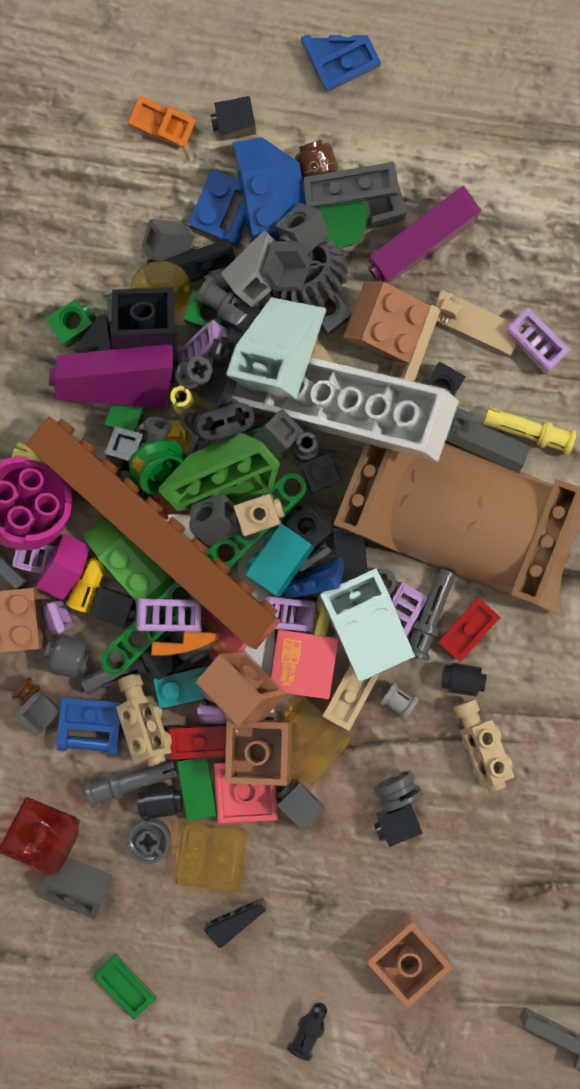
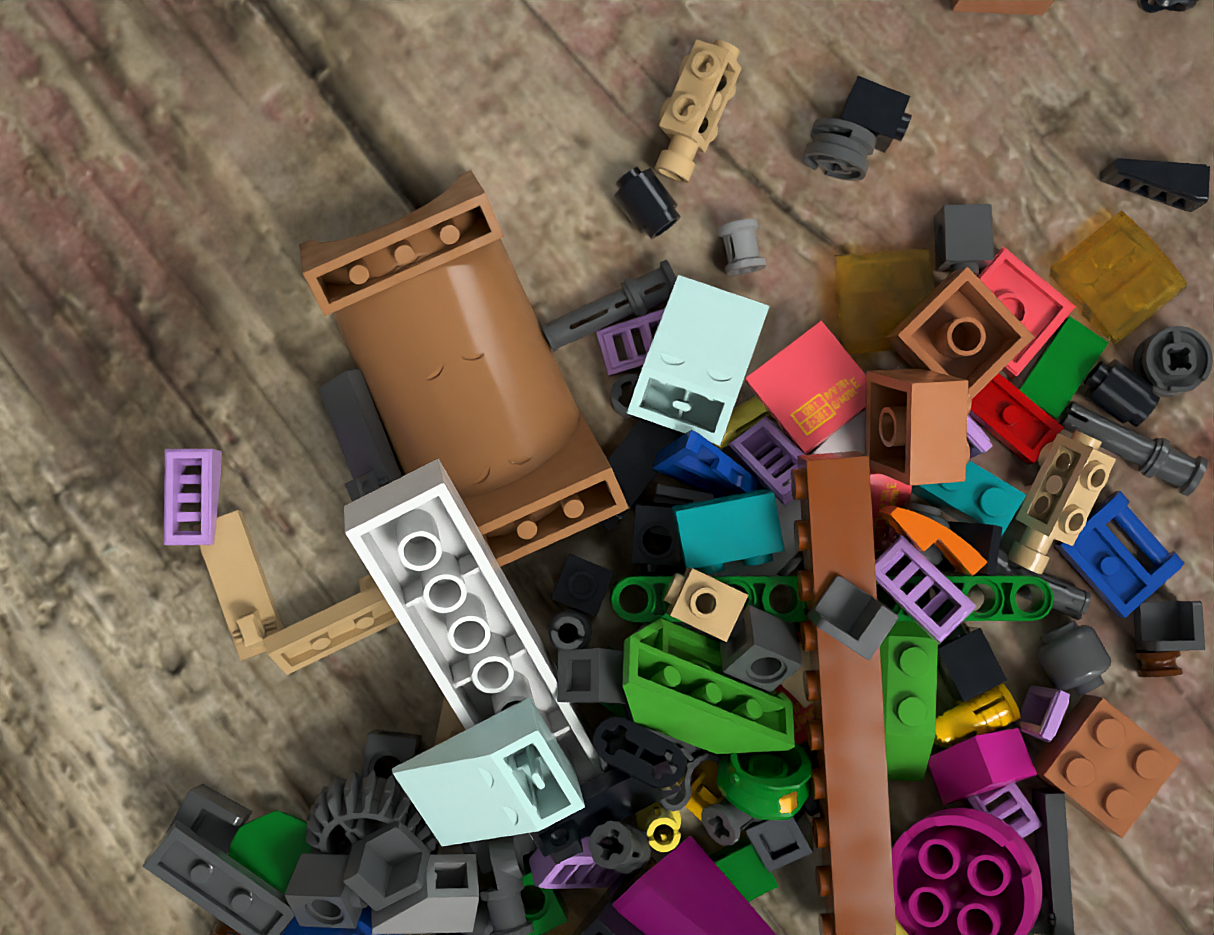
camera: 135 degrees left, 5 degrees down
tan hinge [321,664,380,732] -> none
nougat brick [343,281,431,363] -> none
magenta slope [368,185,482,284] -> none
black brick [425,361,466,396] -> none
red plate [437,597,501,662] -> none
light yellow pin [483,406,577,456] -> none
none -> dark grey panel [807,575,899,661]

